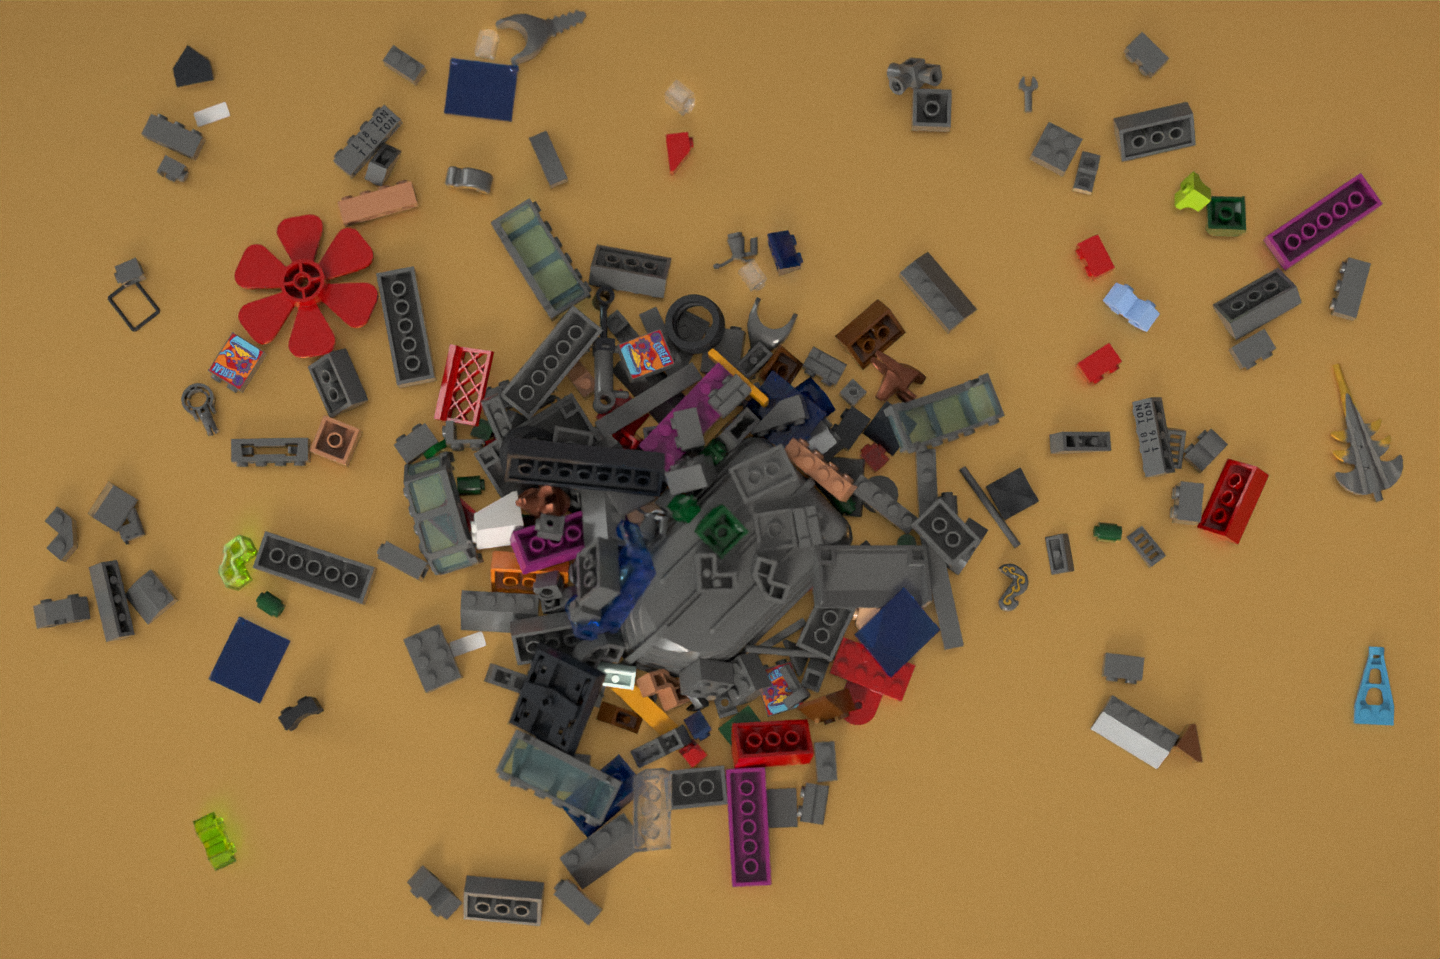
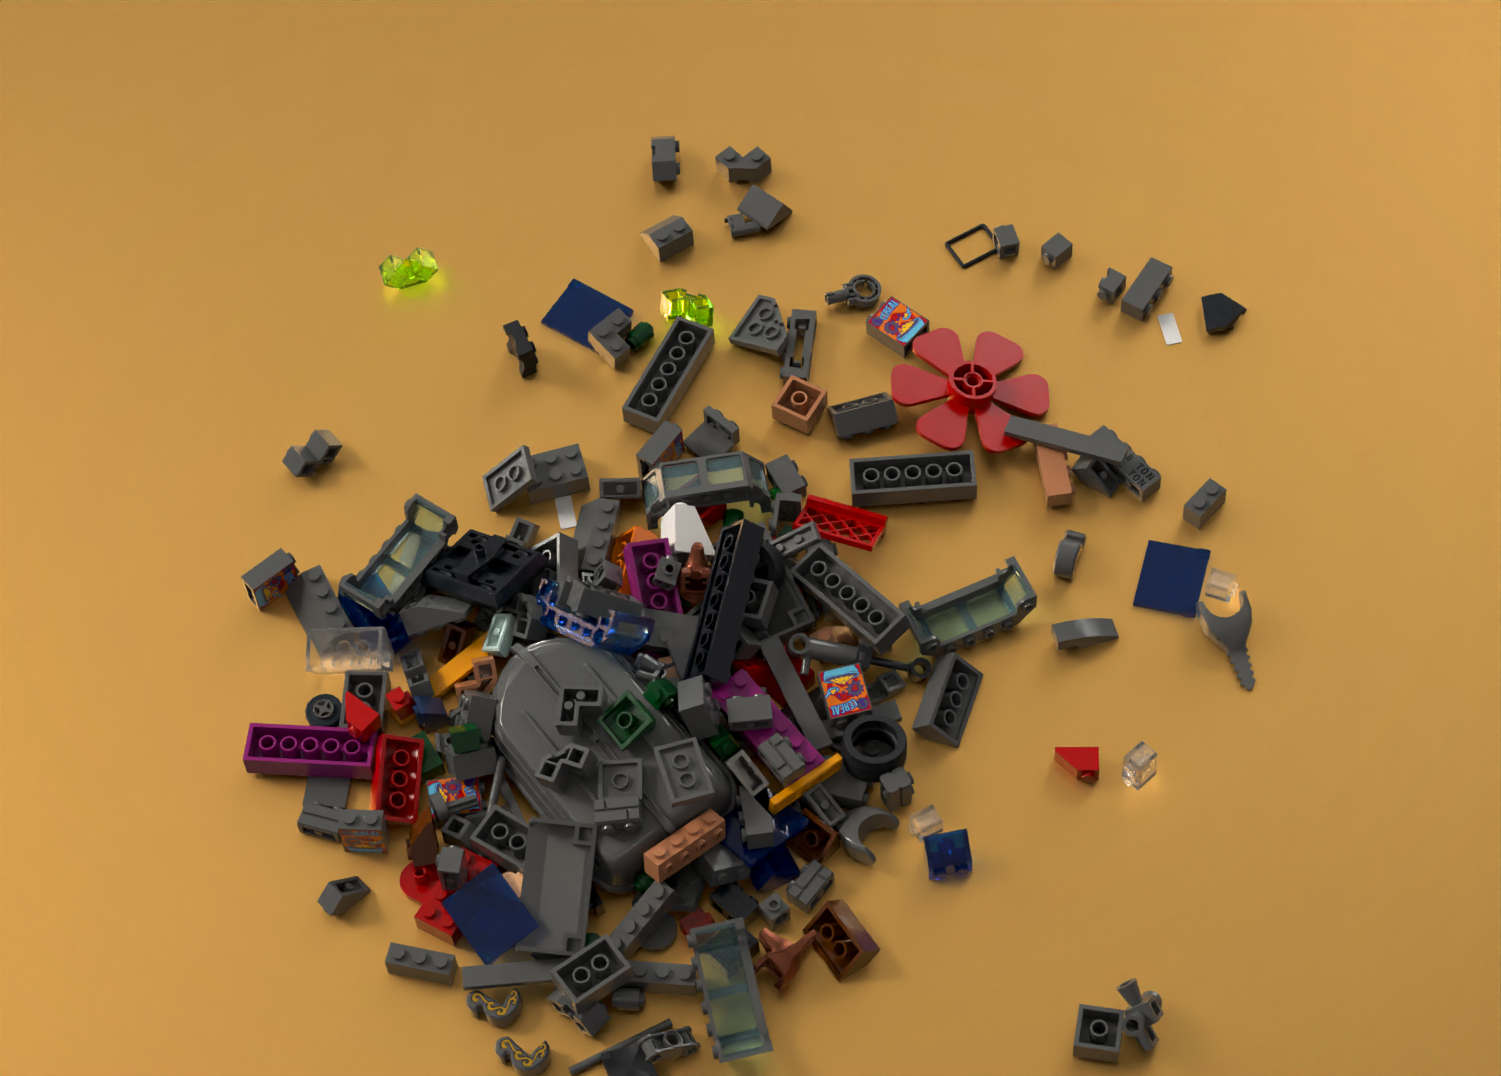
camera: 100 degrees right, 25 degrees down
dark grey brick [89,560,135,642] -> none
dark grey slope [463,876,544,926] -> none
dark grey piece [713,232,758,269] -> none
dark grey slope [899,252,977,334] -> none
none -> black wheel [305,694,342,727]
none -> dark grey slope [317,876,371,916]
none -> red slope [345,691,382,742]
none -> dark grey brick [385,942,458,986]
none -> dark grey slope [399,594,475,636]
none -> dark grey brick [435,846,469,892]
none -> dark green brick [449,723,483,754]
none -> dark grey animal [466,987,523,1027]
none -> dark grey plate [482,445,537,513]
none -> dark grey brick [588,308,632,369]
none -> dark grey brick [599,477,641,499]
none -> dark grey piece [637,1026,701,1064]
none -> dark grey bracket [684,405,740,457]
none -> dark grey plate [728,295,790,356]
none -> dark grey brick [880,767,915,813]
none -> dark grey tile [1004,415,1129,466]
none -> dark grey brick [1041,232,1073,269]

